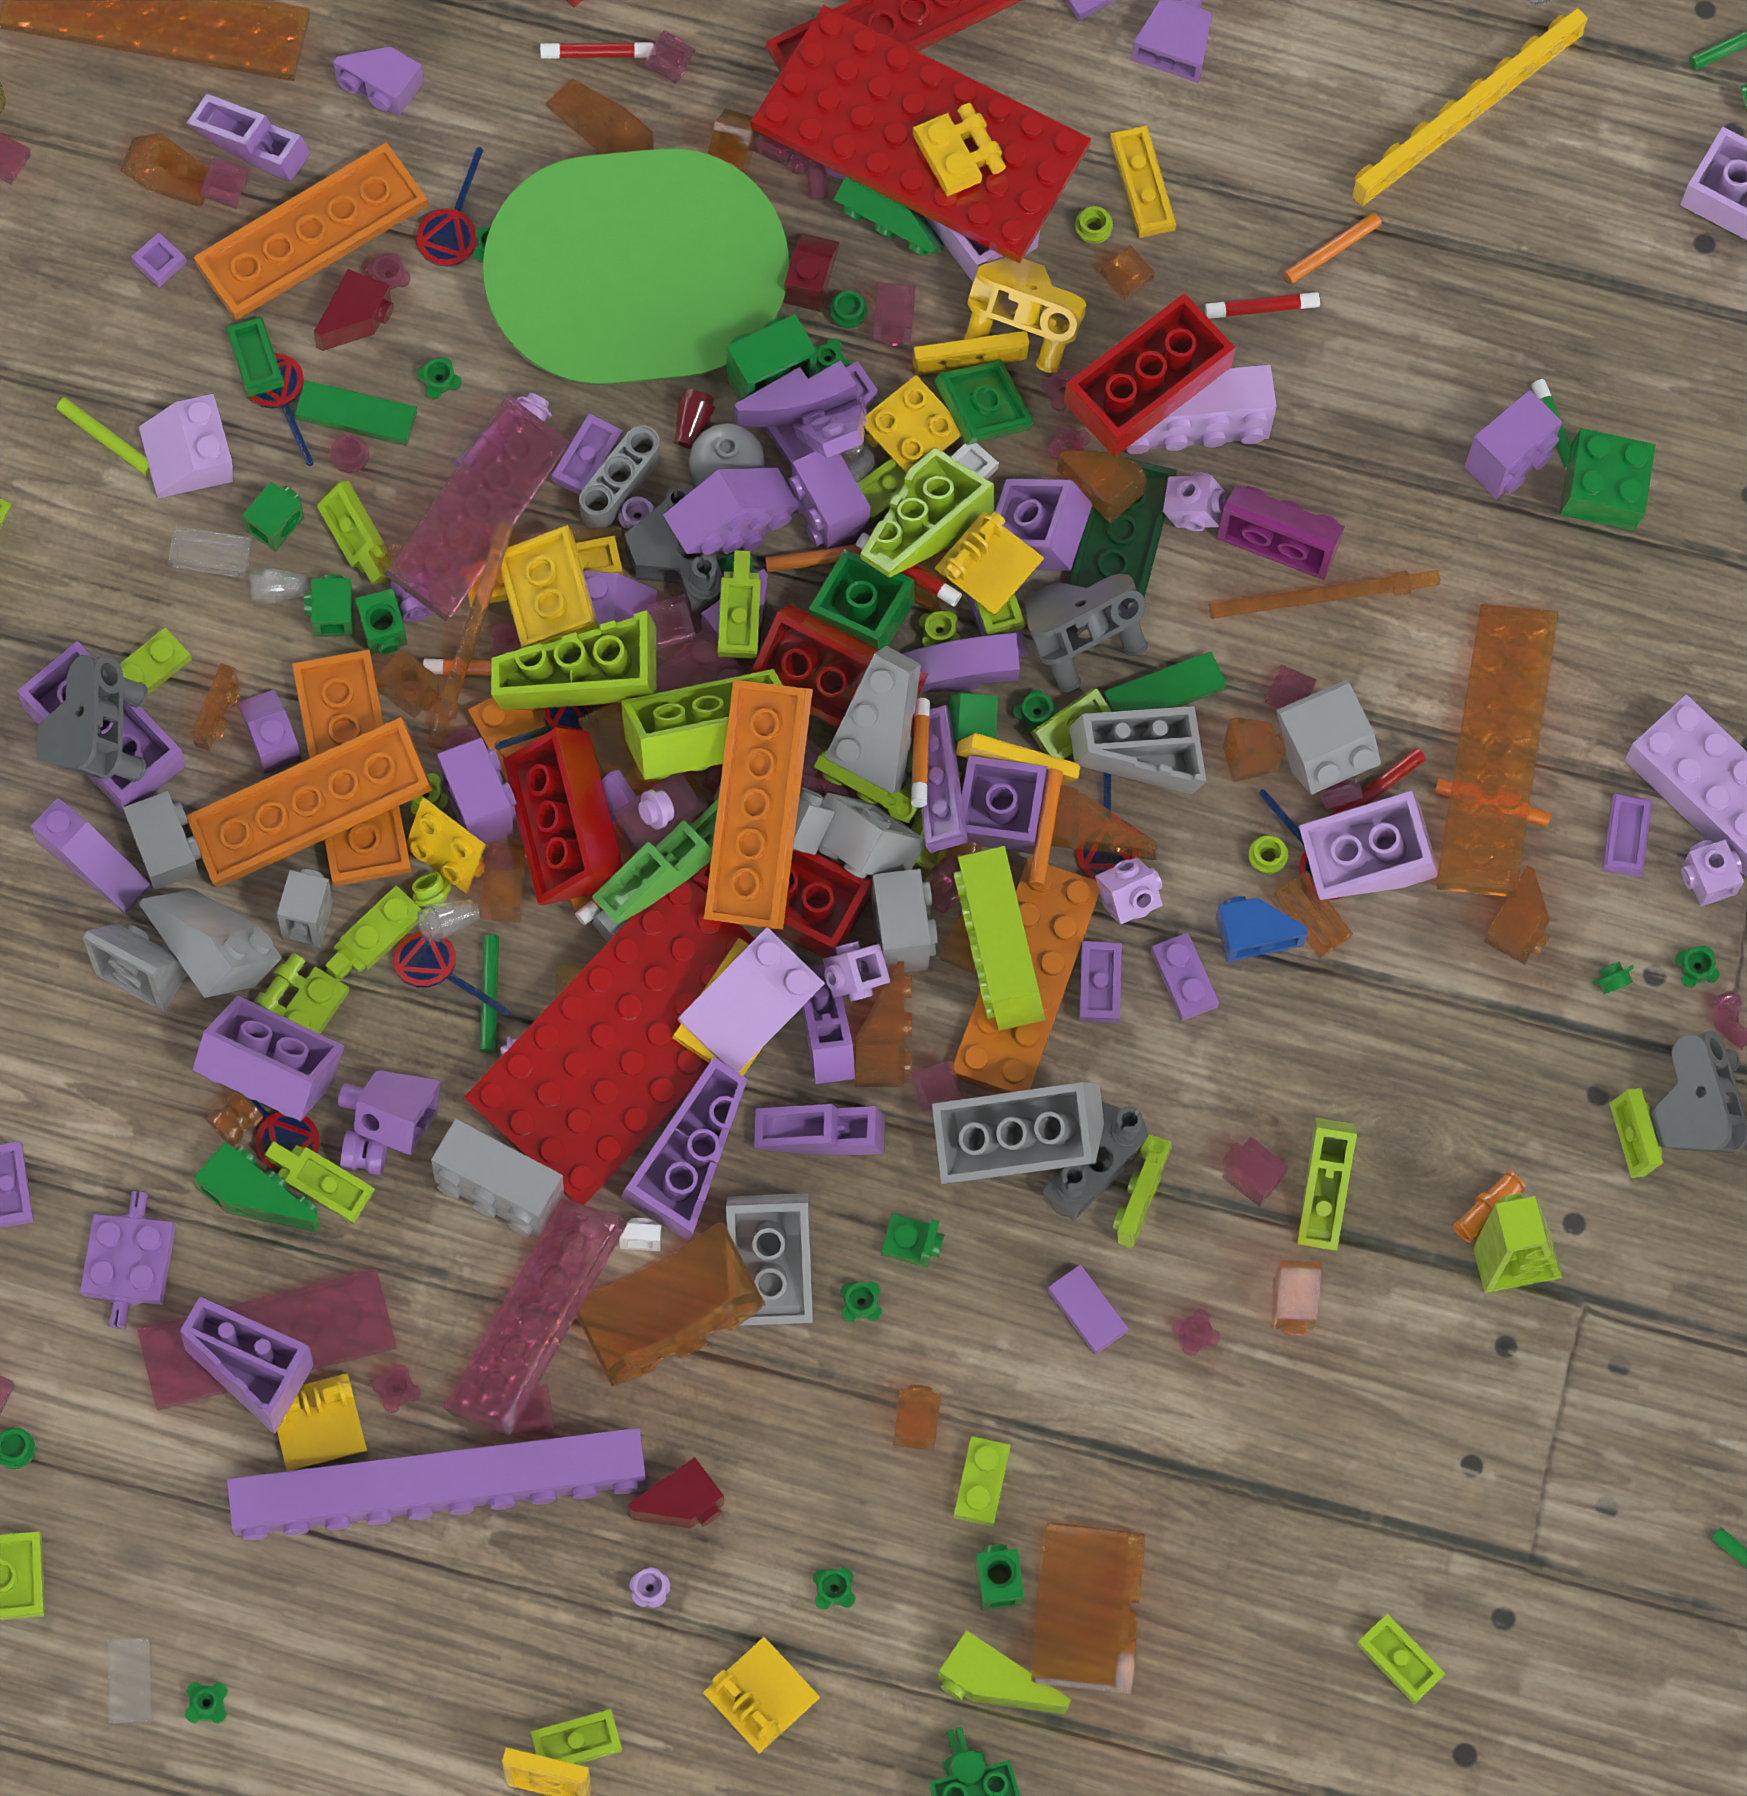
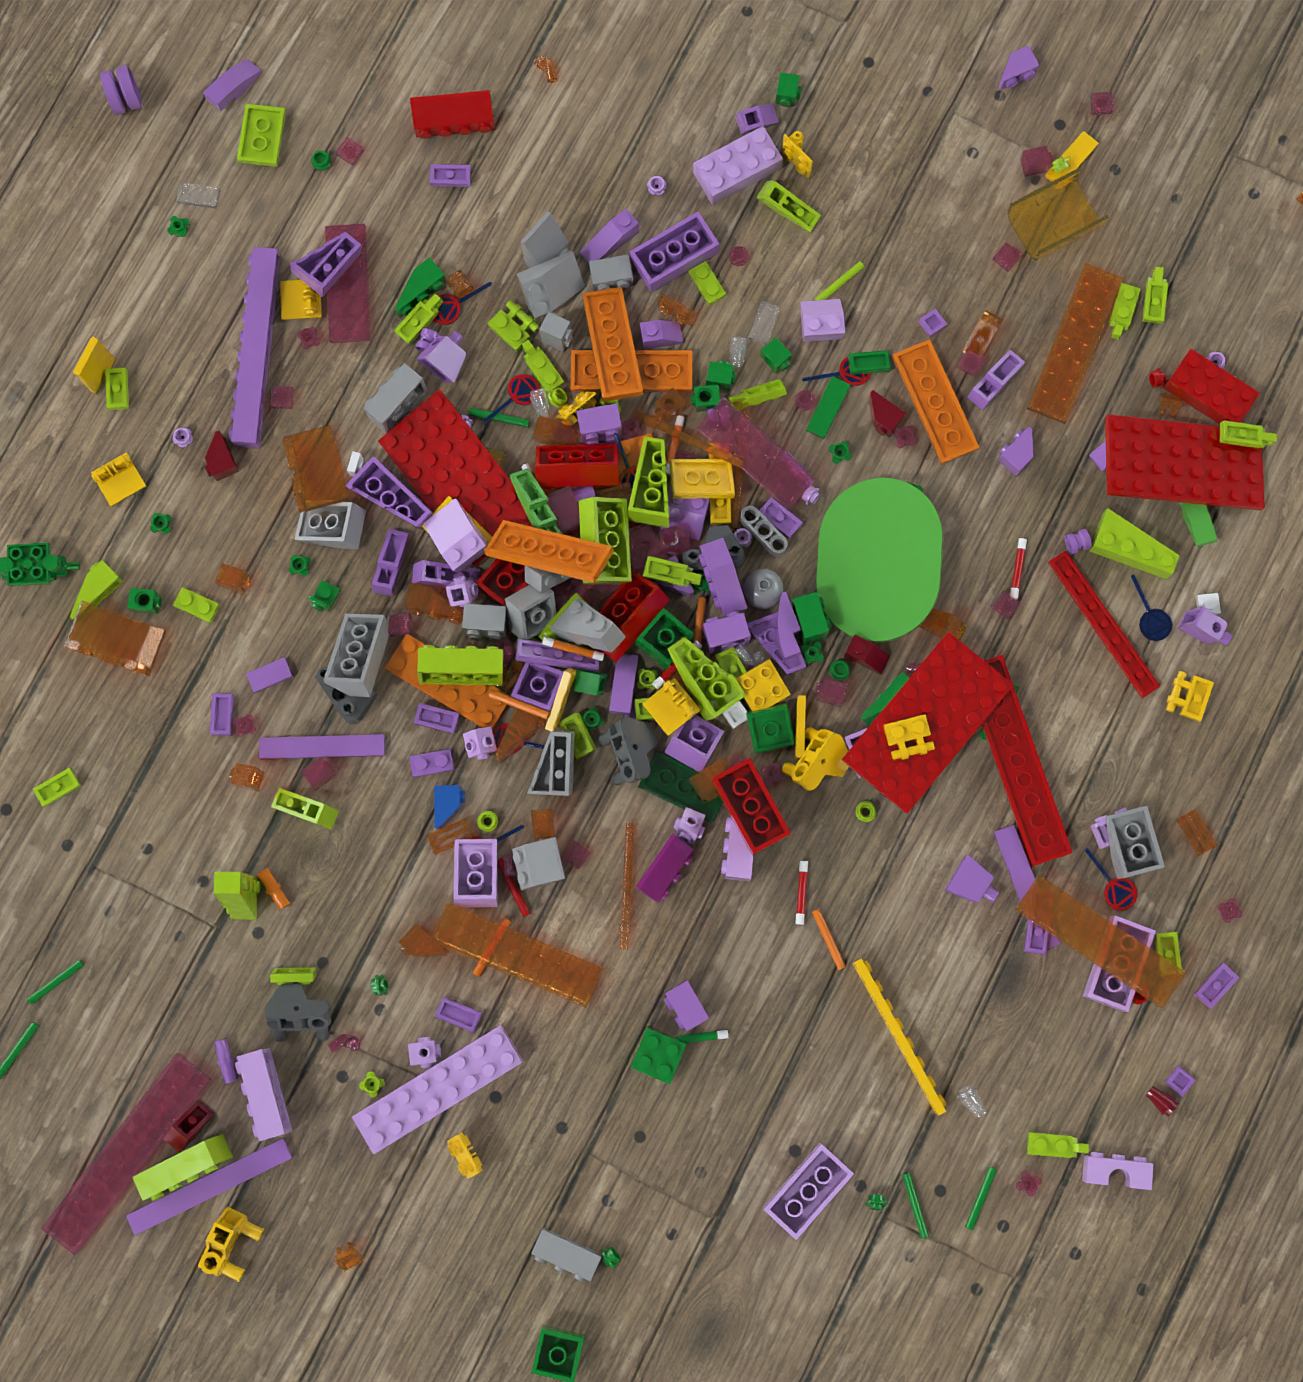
camera: 110 degrees right, 10 degrees up
dark grey piece [37,655,148,782] -> none
medium lavender plate [80,1191,176,1329] -> none
medium lavender brick [193,995,345,1121] -> none
piece [416,147,483,267] -> none
clear pink plate [444,1199,627,1435] -> none
clear orange slope [546,78,654,154] -> none
lavender plate [638,790,674,830] -> none
dark red cone [674,389,715,449] -> none
medium lavender wing [793,397,868,458] -> none
clear orange tile [1100,245,1155,300] -> none
green tile [1103,651,1227,712] -> none
yellow tile [1110,125,1176,238] -> none
lime hinge [1113,1134,1172,1249] -> none
green plate [1675,945,1720,988] -> none
none -> medium lavender tile [210,693,234,736]
none -> medium lavender tile [259,734,385,759]
none -> clear pink plate [729,246,749,266]

